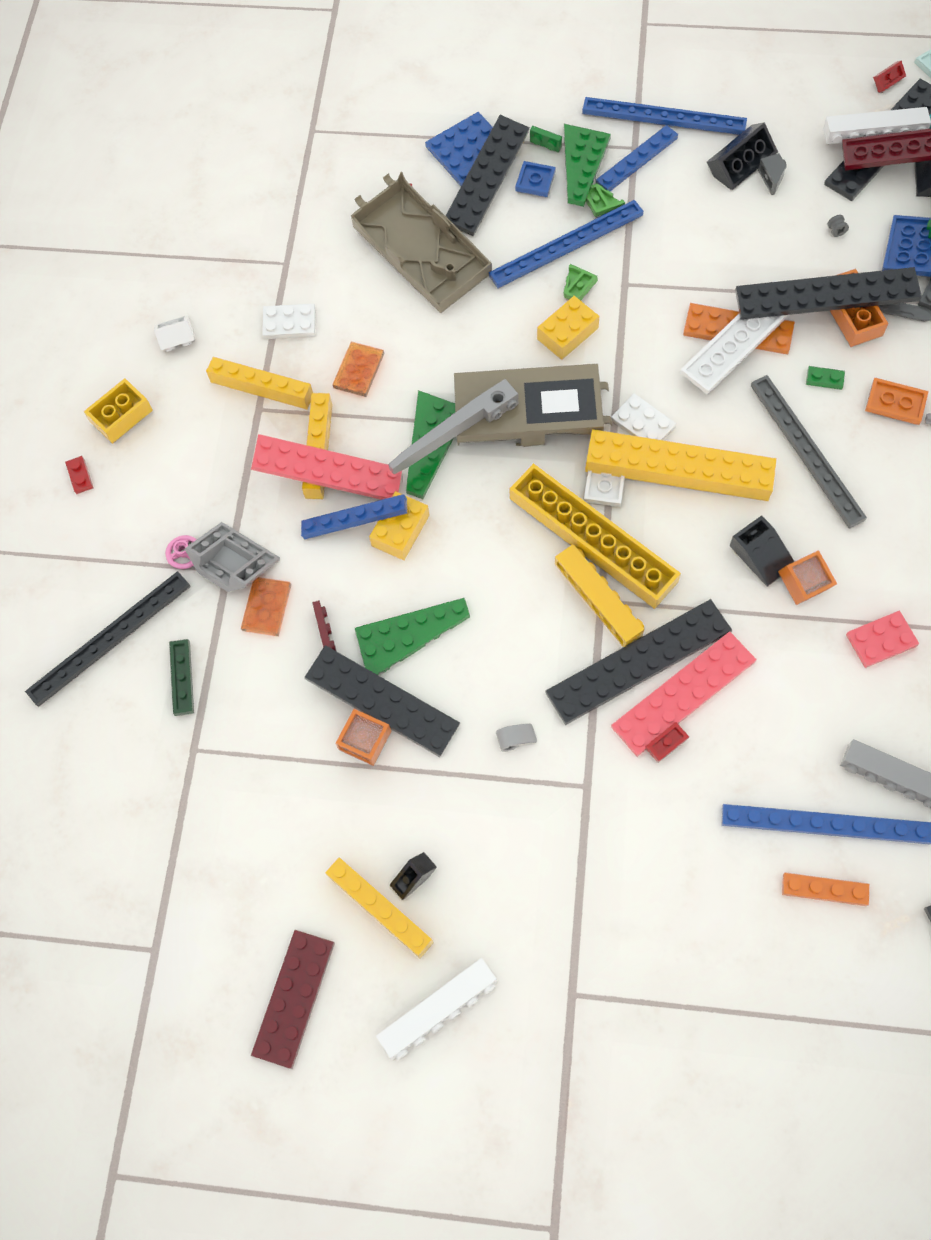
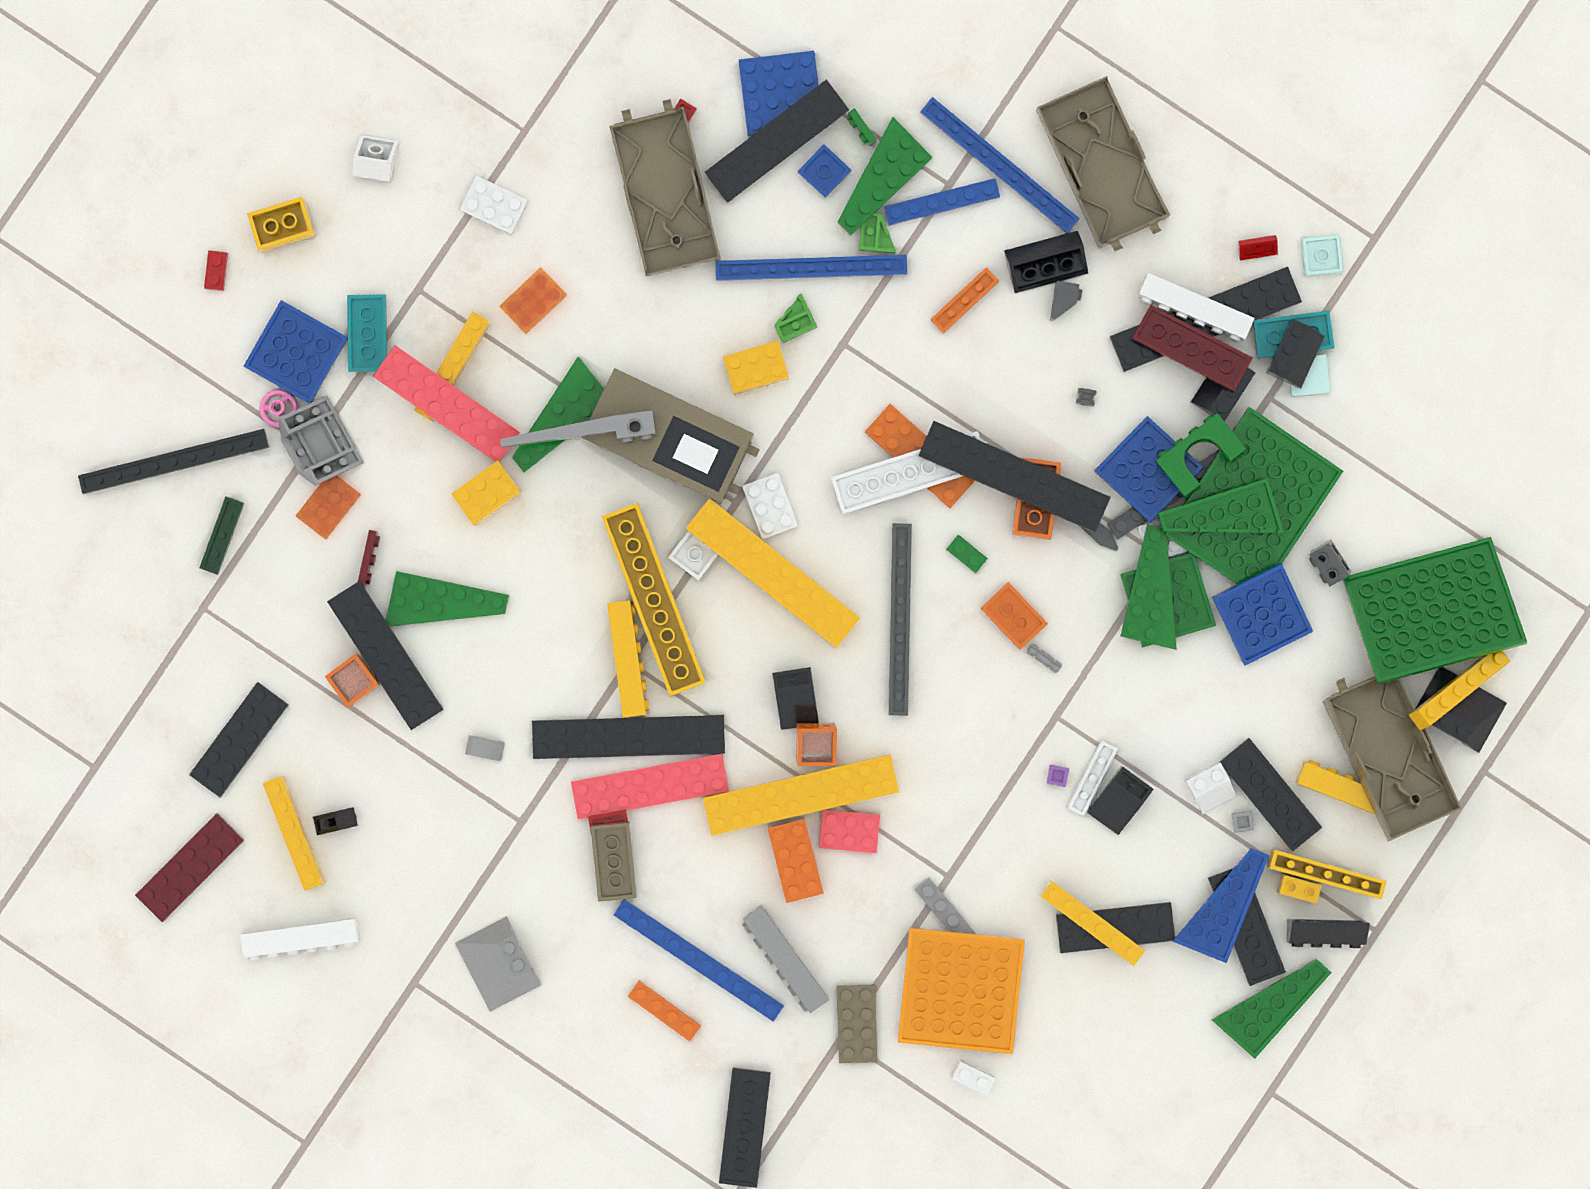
camera: 25 degrees right, 20 degrees up
yellow brick [206,357,313,410] -> none
blue plate [301,494,407,540] -> none
none -> black plate [189,682,289,798]
none -> blue plate [243,300,348,404]
none -> teal plate [347,294,387,372]
none -> light grey slope [455,916,541,1011]
none -> dark tan plate [591,821,637,902]
none -> yellow brick [703,754,899,836]
none -> orange brick [767,818,824,903]
none -> orange plate [930,267,999,334]
none -> dark tan piece [1036,76,1170,251]

